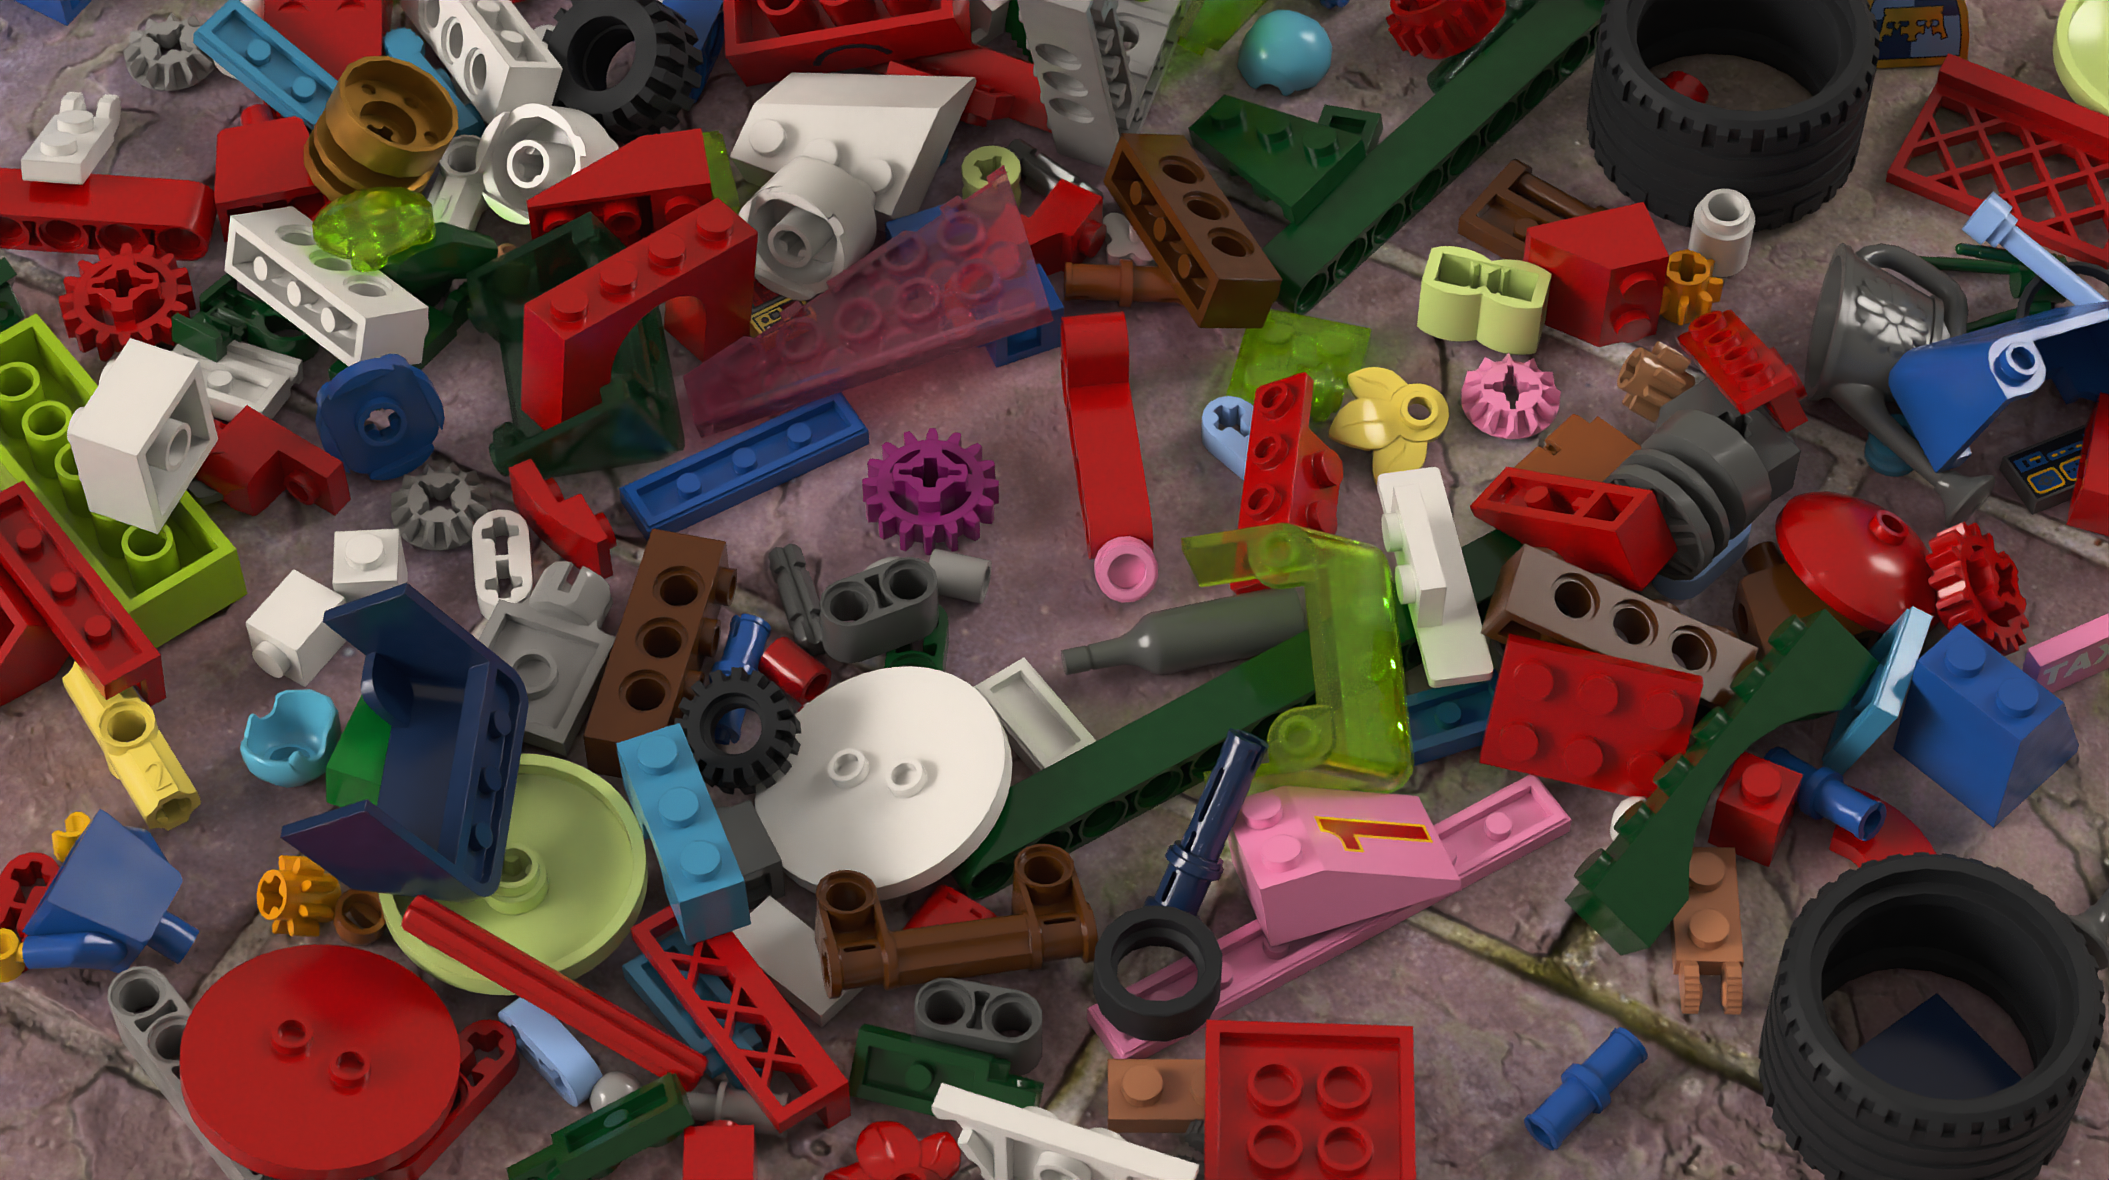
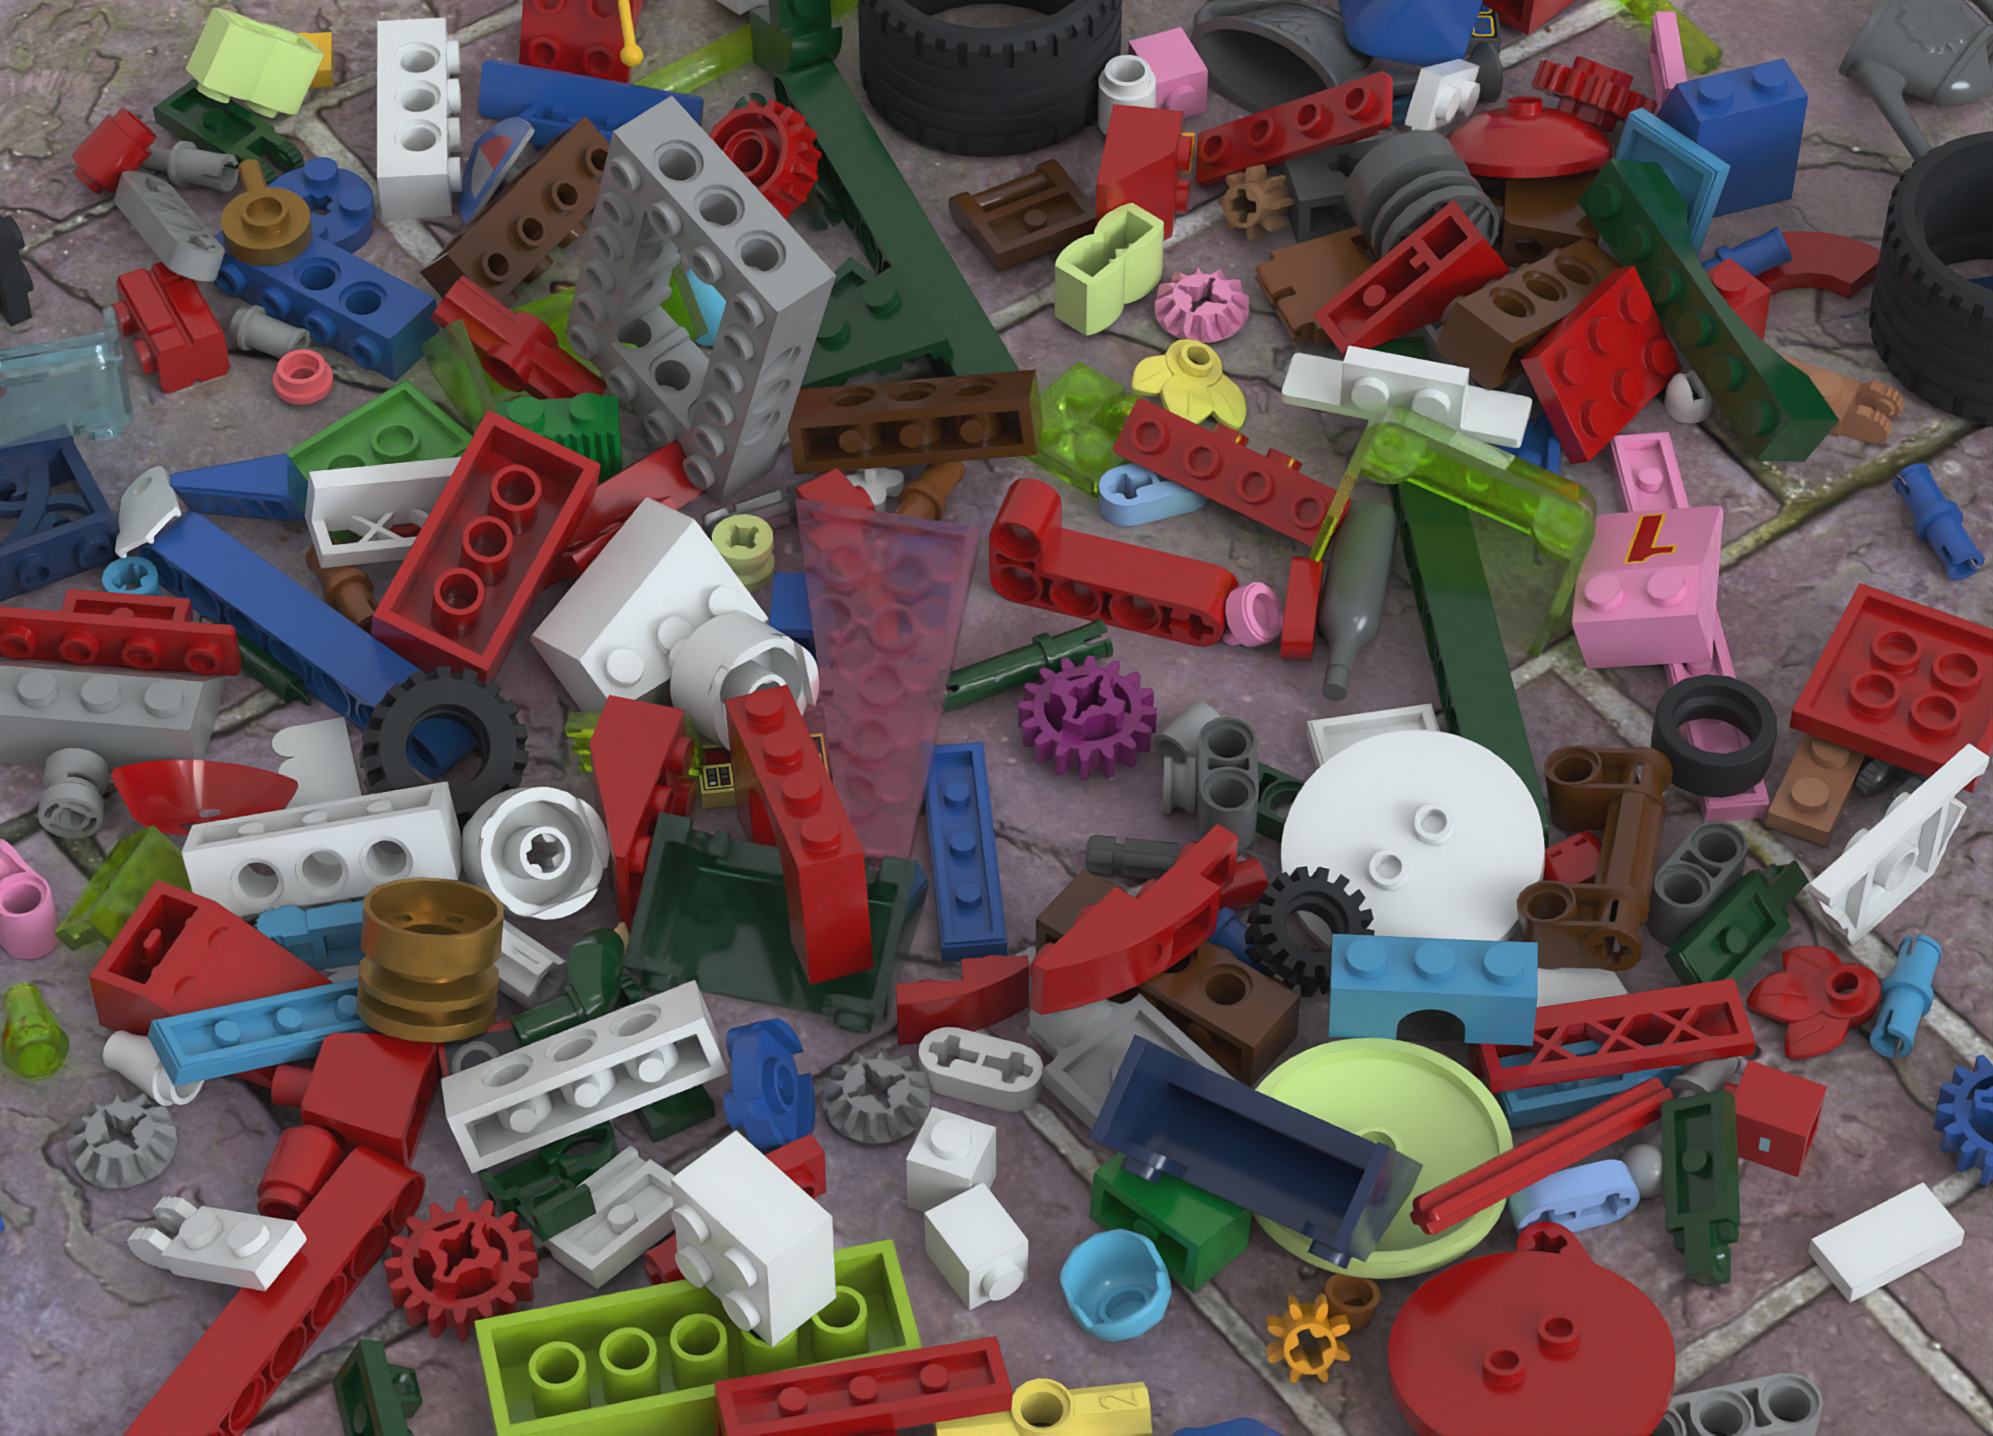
camera: 65 degrees left, 5 degrees down
clear neon green dish [312,186,436,272] -> none
dark blue pin [1143,728,1269,921] -> none
none -> red brick [257,1124,345,1221]
none -> dark green pin [923,618,1113,717]
none -> red slope [1029,824,1239,1015]
none -> bright pink brick [1128,27,1208,119]
none -> red beam [1280,556,1324,661]
none -> white plate [1404,59,1480,137]

